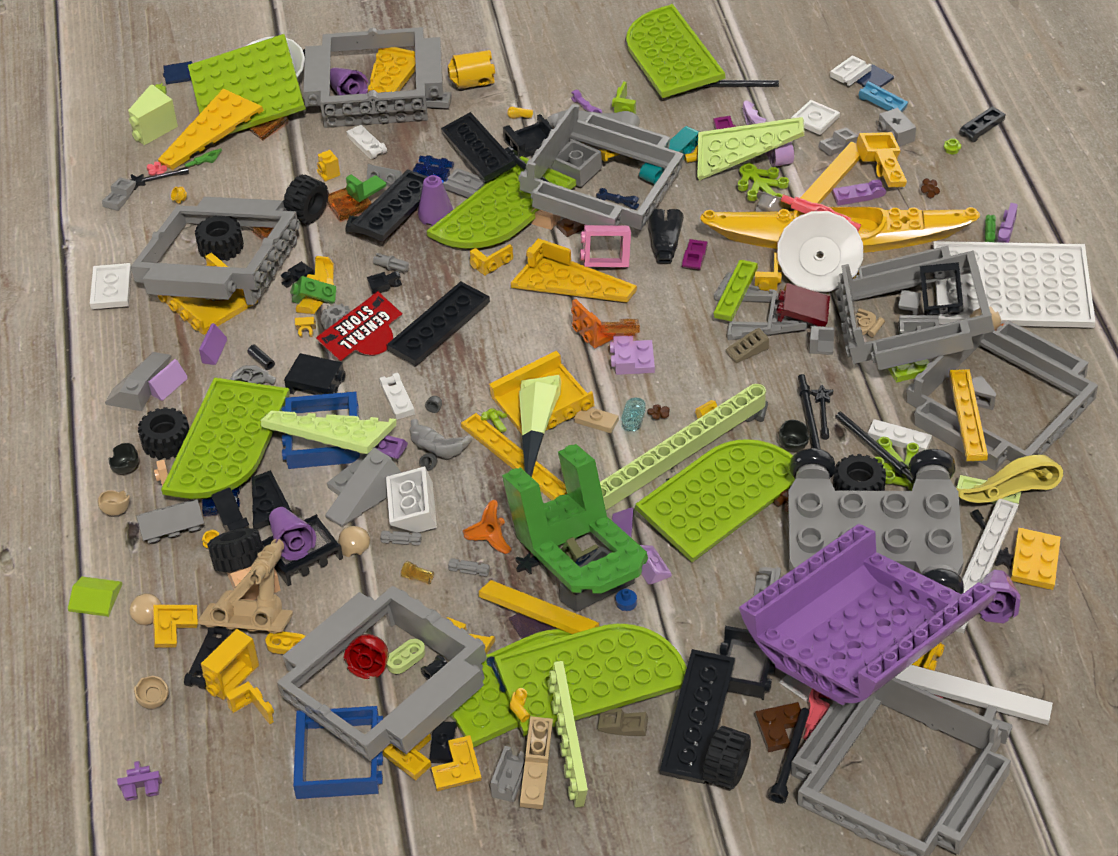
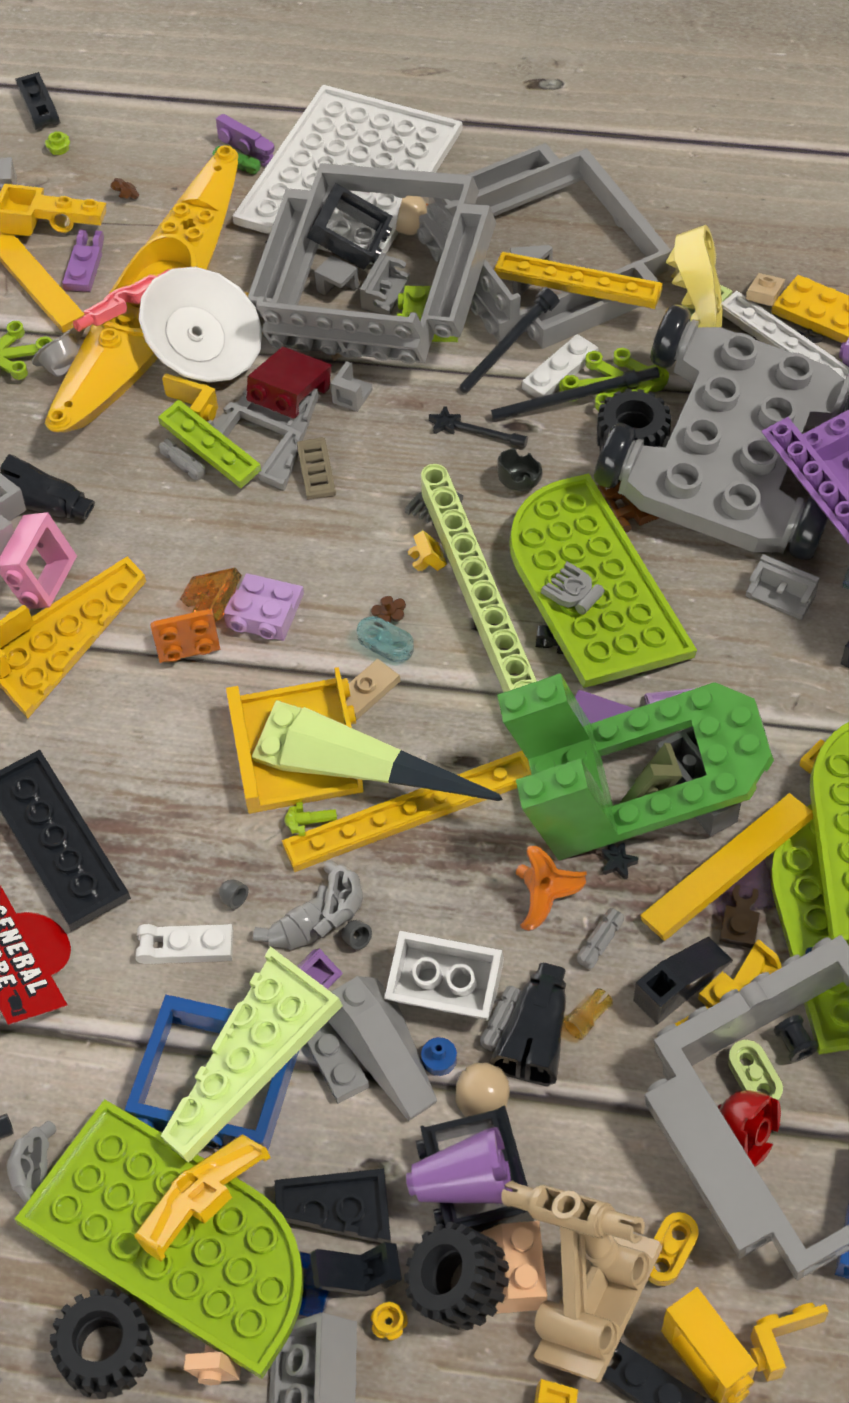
camera: 70 degrees left, 10 degrees up
black panel [284,353,346,395] -> none
magenta slope [682,239,708,270] -> none
black bar [798,374,821,449] -> none
none -> yellow plate [134,1134,271,1262]
none -> blue tile [421,1037,457,1076]
none -> black piece [459,286,560,393]
none -> black piece [489,963,566,1086]
none -> light grey piece [541,561,605,615]
none -> black slope [633,936,733,1025]
none -> dark brown plate [719,884,760,948]
none -> tan plate [746,273,785,306]

